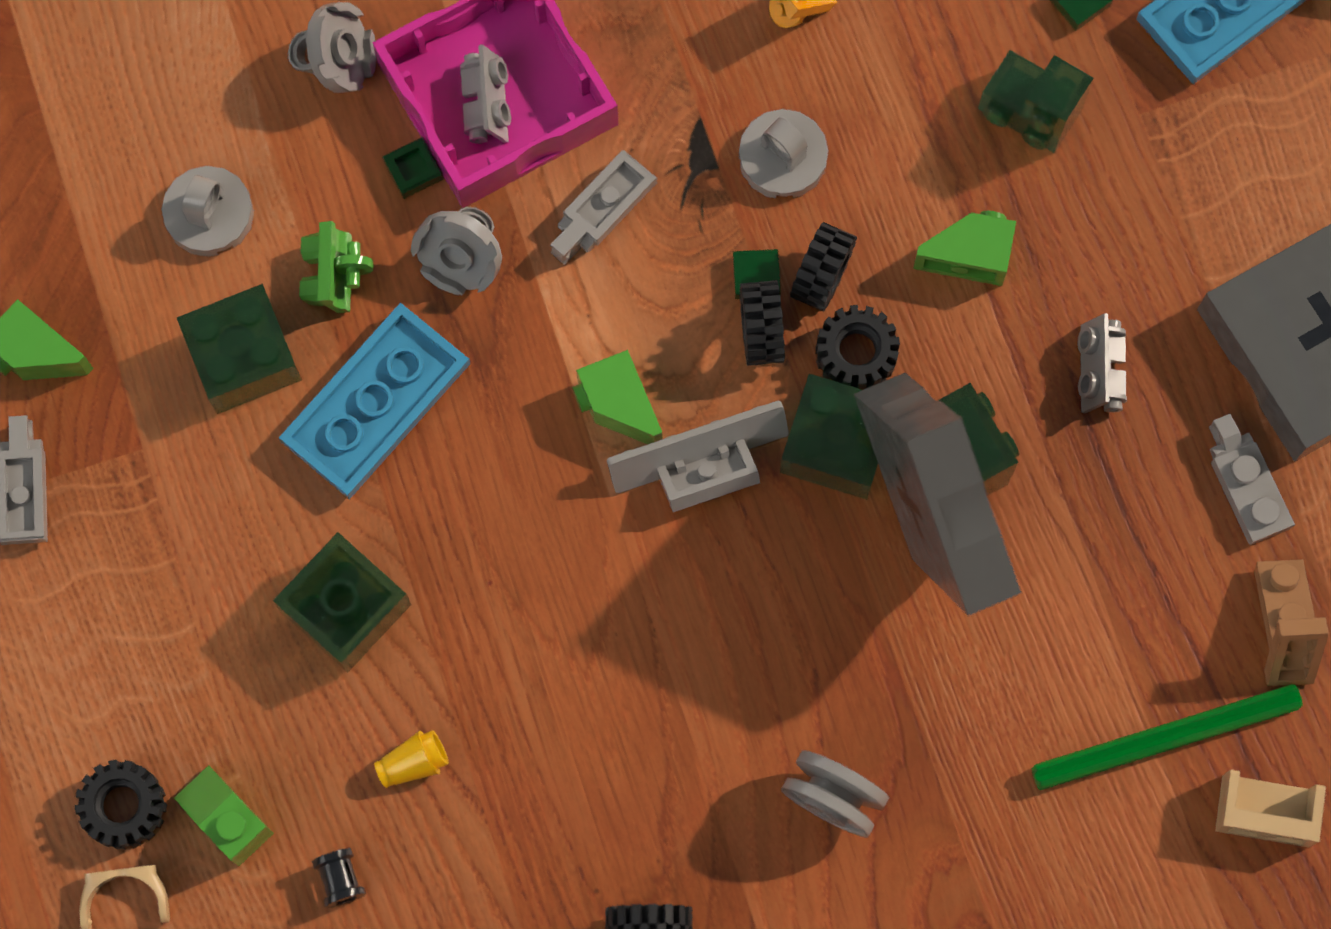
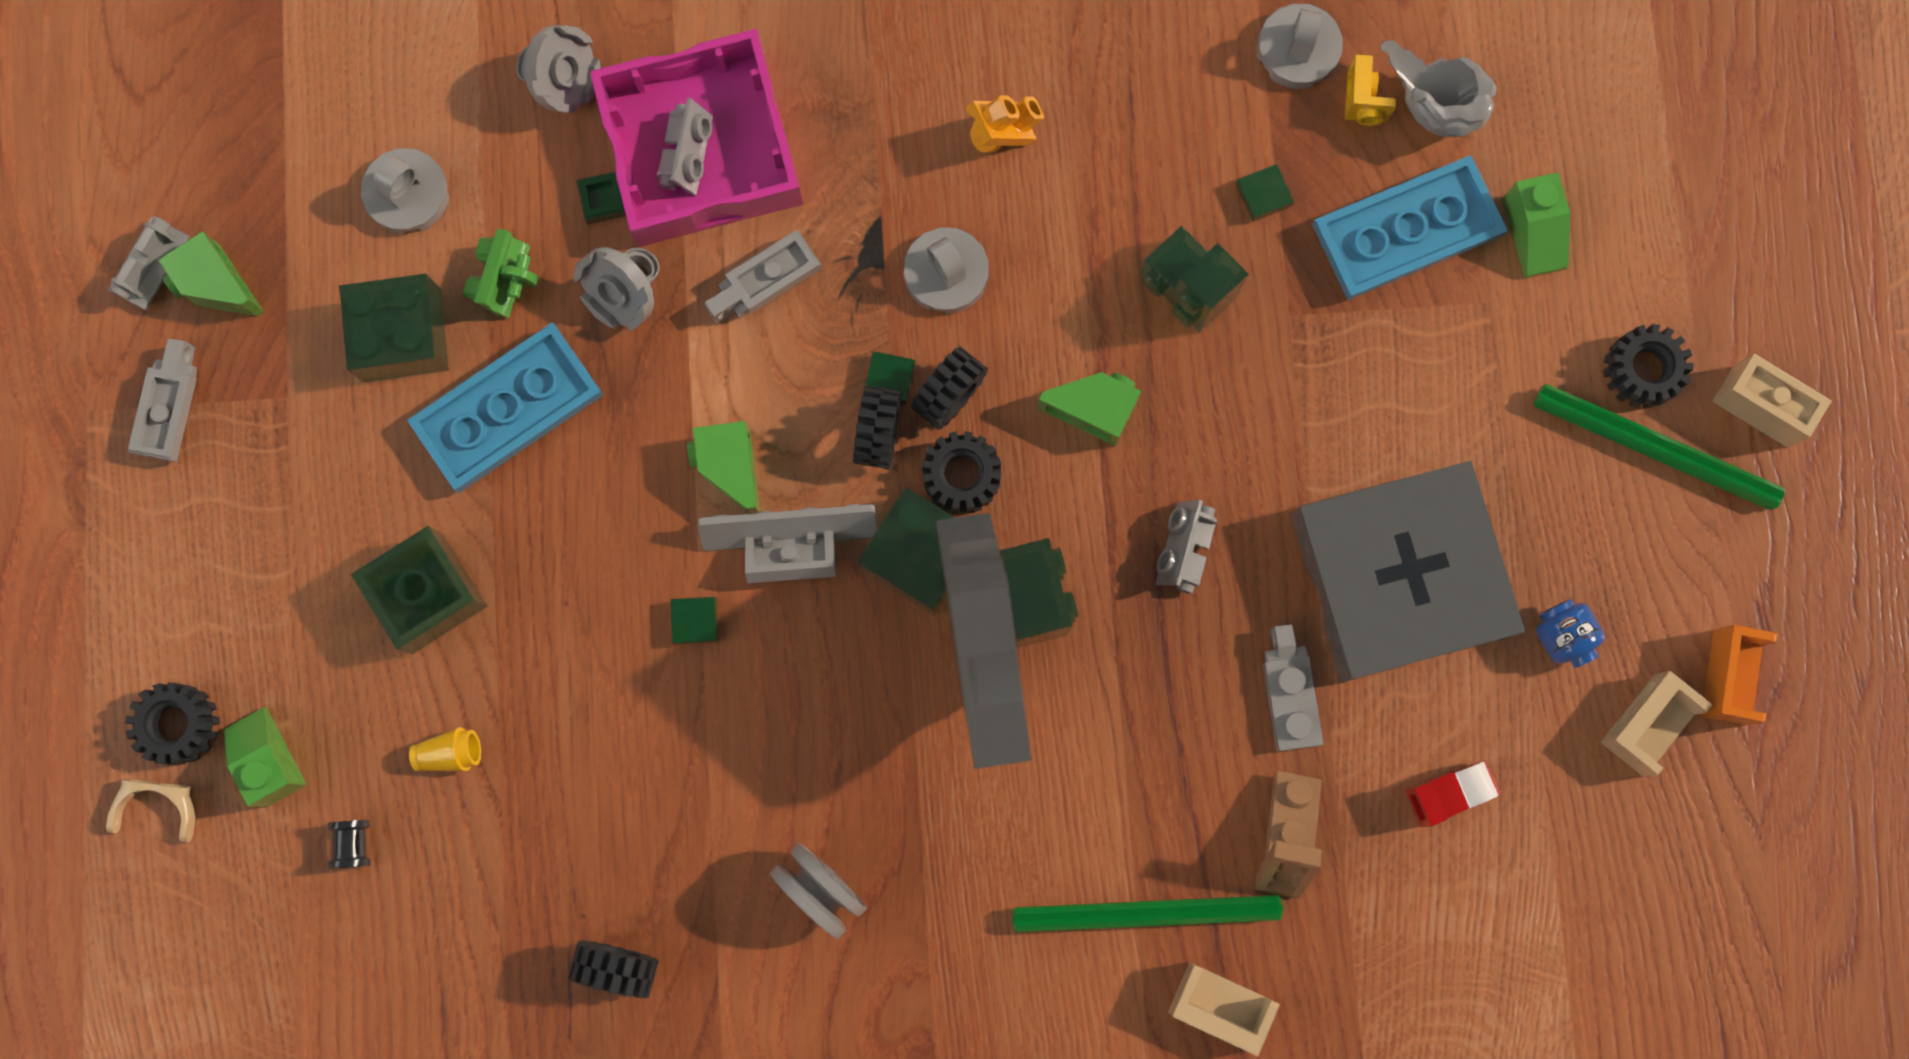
camera: 15 degrees right, 5 degrees up
none -> dark green tile [670,597,718,645]

